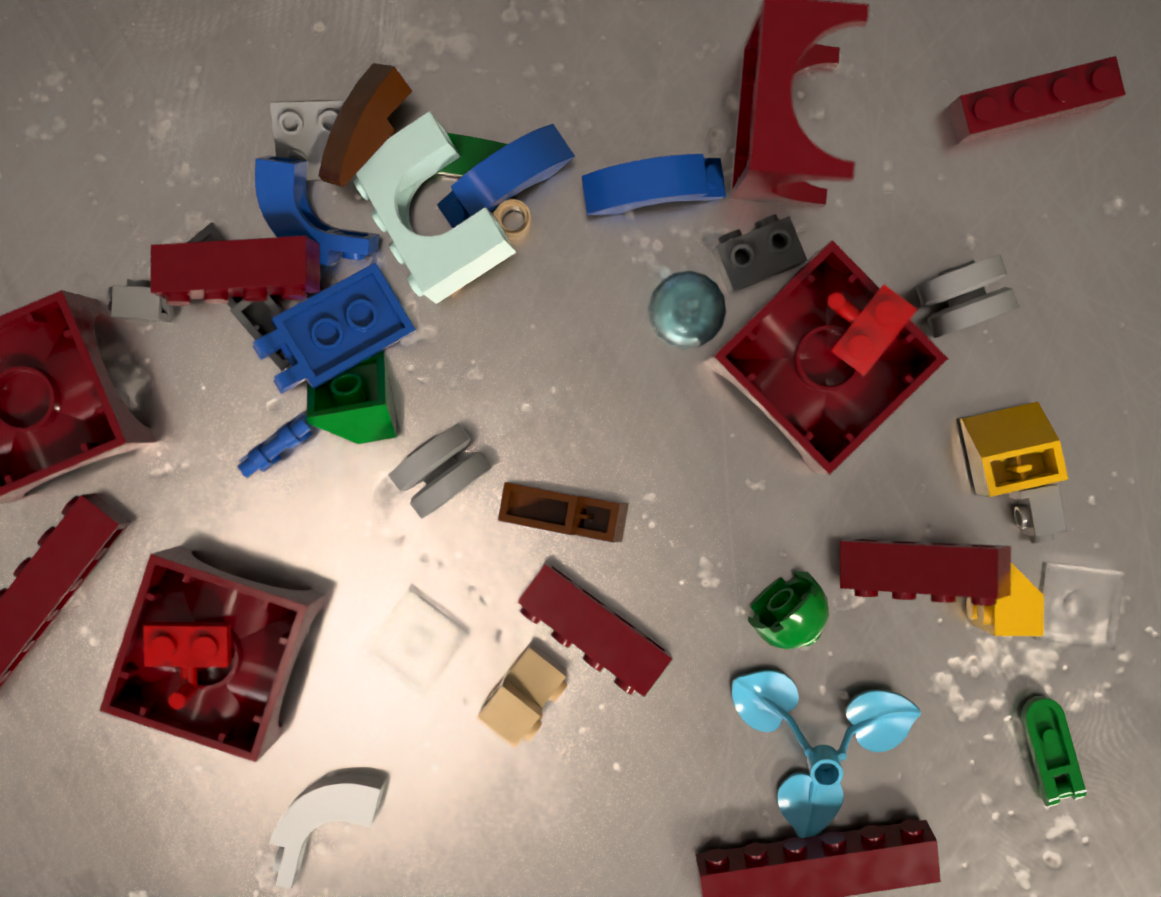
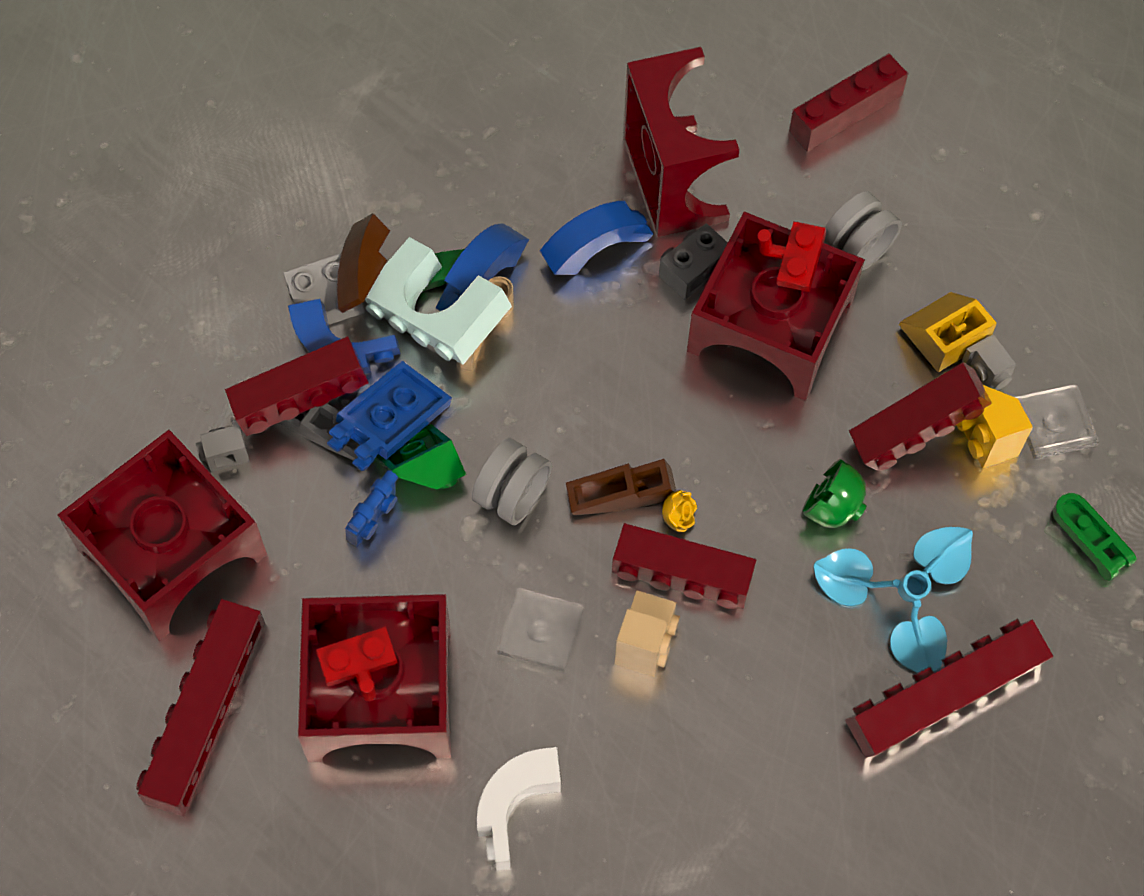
camera: 20 degrees left, 25 degrees down
clear light blue cylinder [648,270,727,349] -> none
none -> yellow plate [662,490,697,532]

